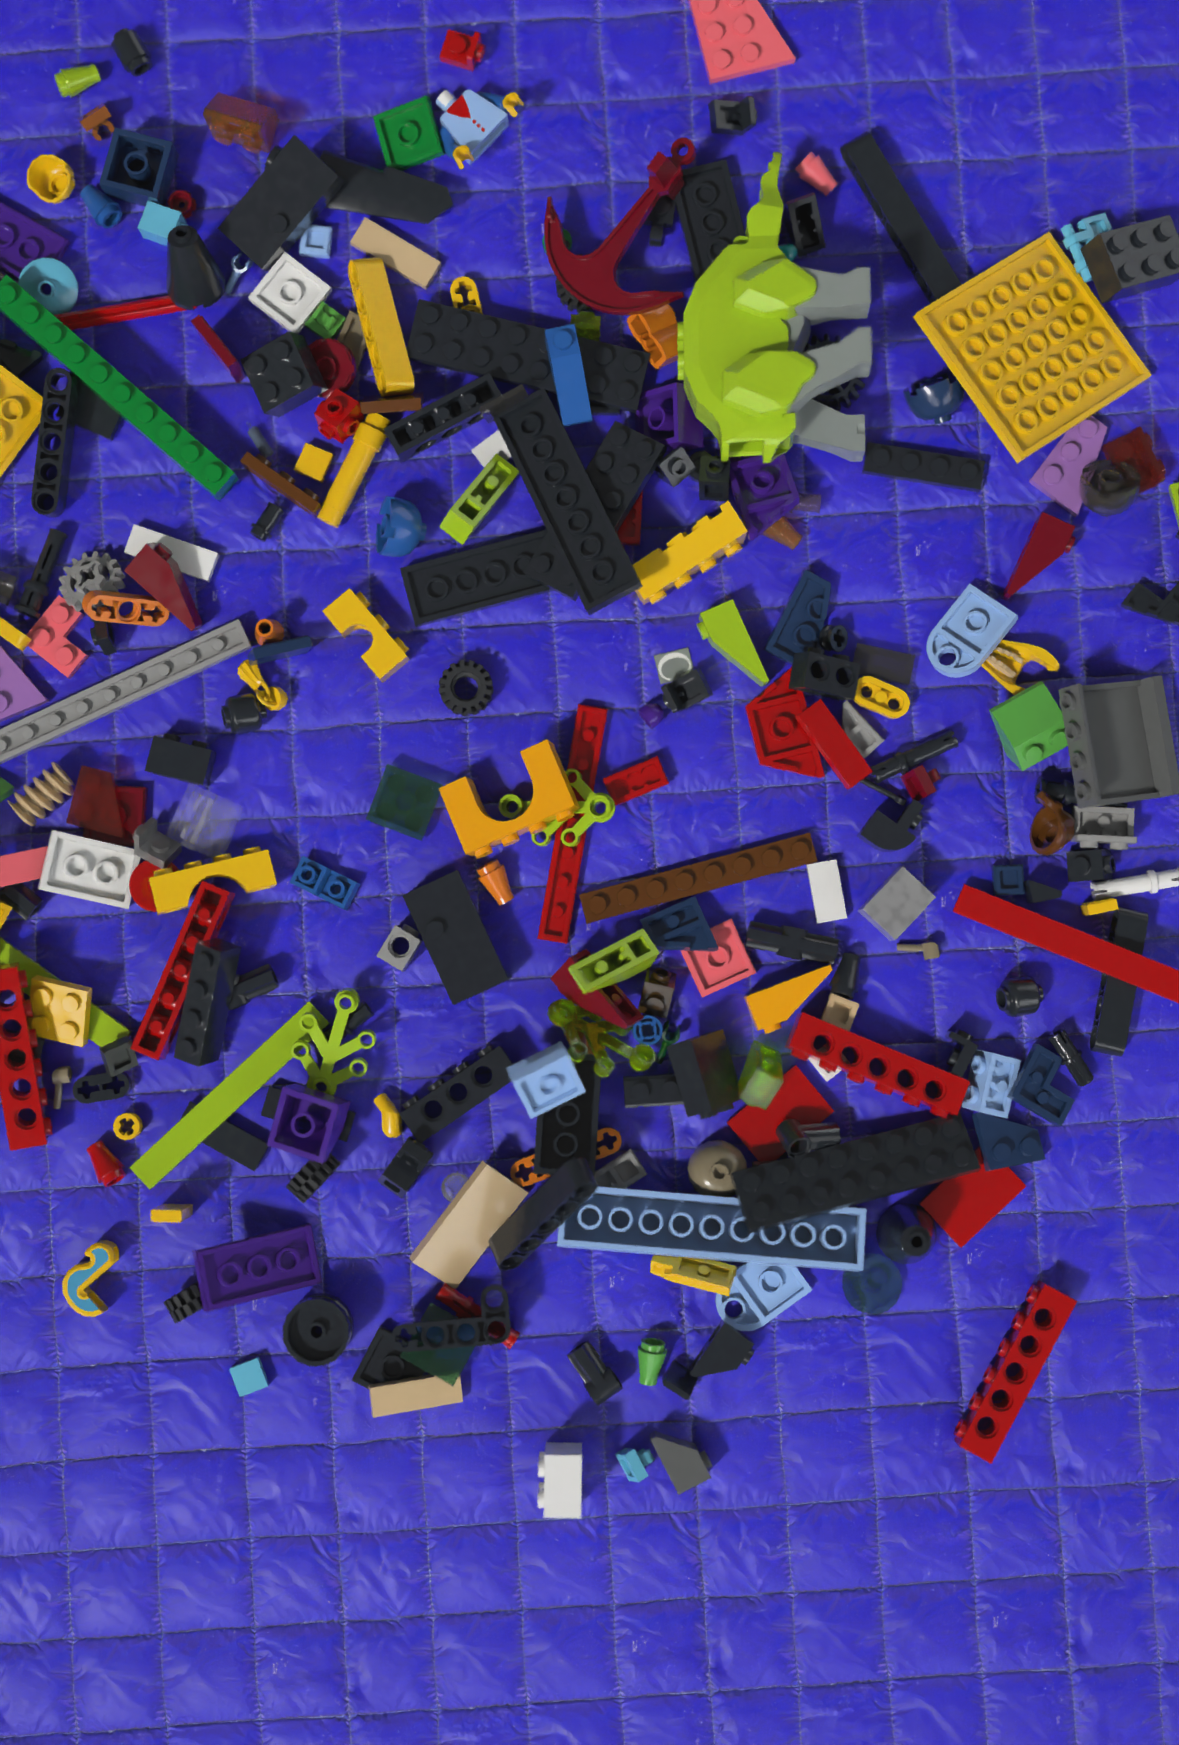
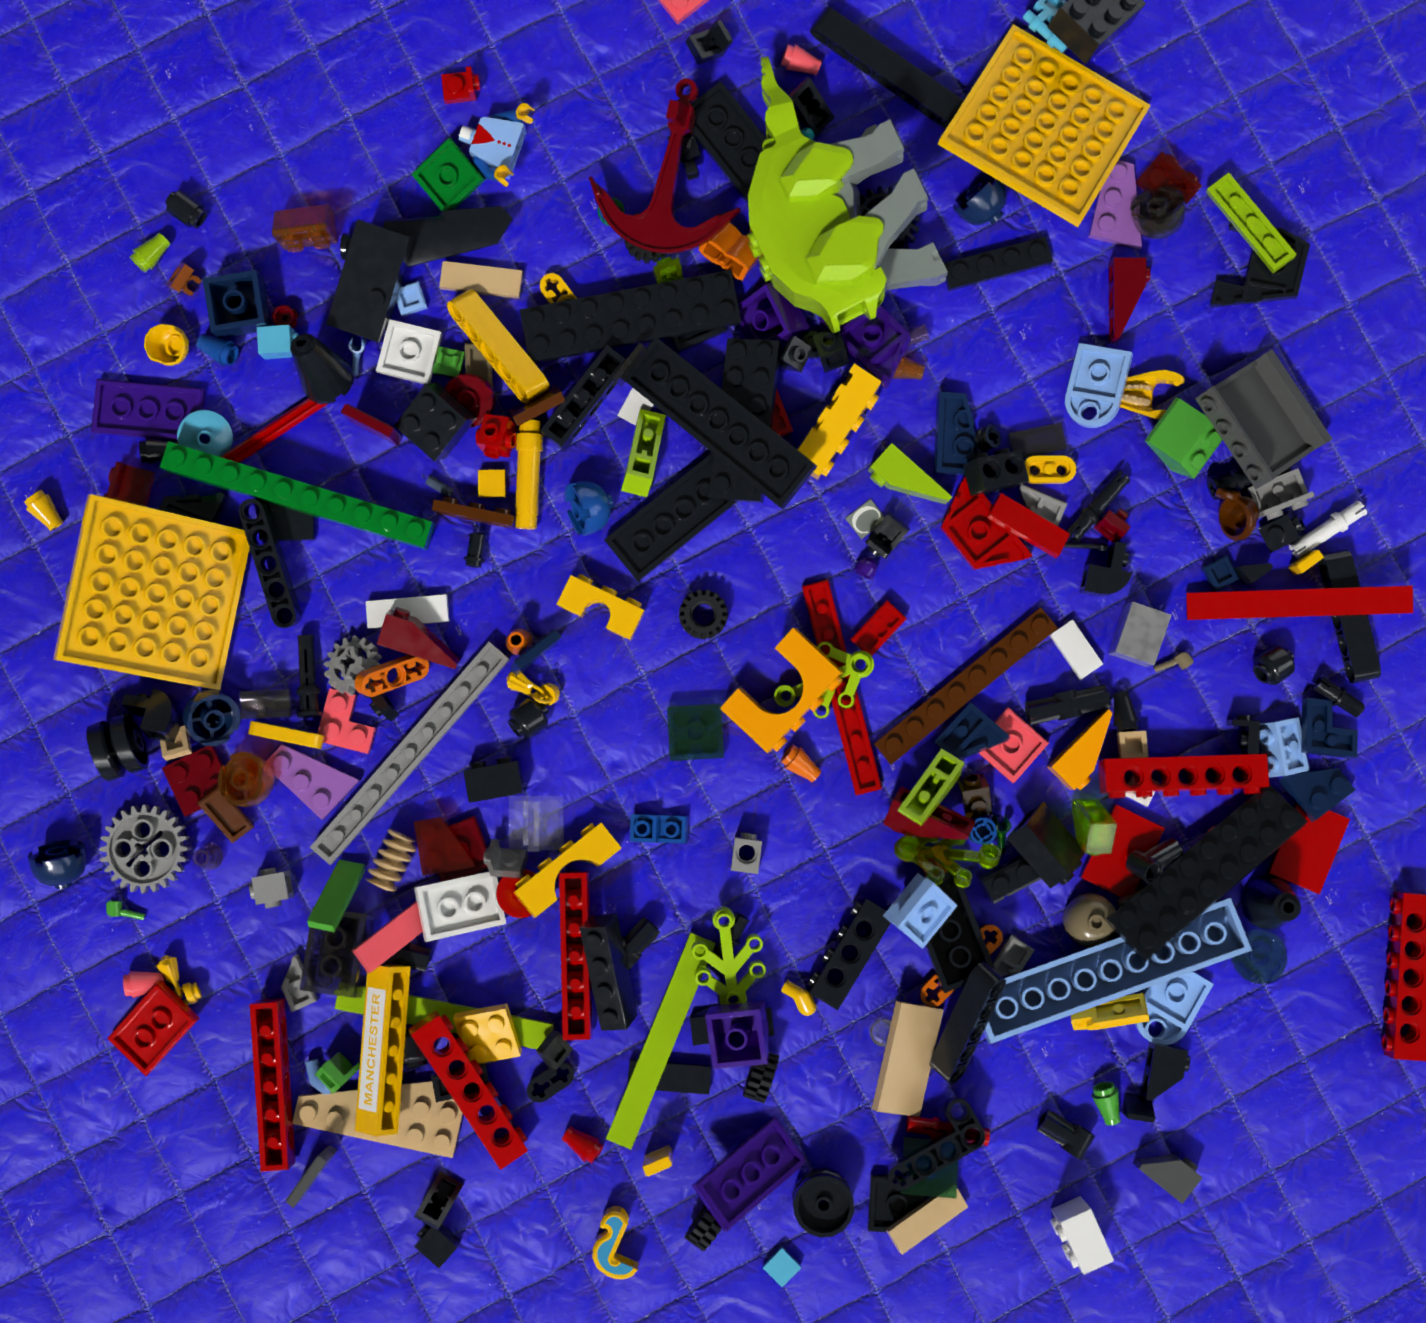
camera: 25 degrees left, 0 degrees up
dark tan hand [52,1066,72,1109] -> none
yellow bush [113,1112,143,1140] -> none
black brick [377,1136,434,1199] -> none
black brick [402,870,509,1005] -> none
blue slope [545,324,592,427] -> none
medium azure tile [615,1448,655,1482] -> none

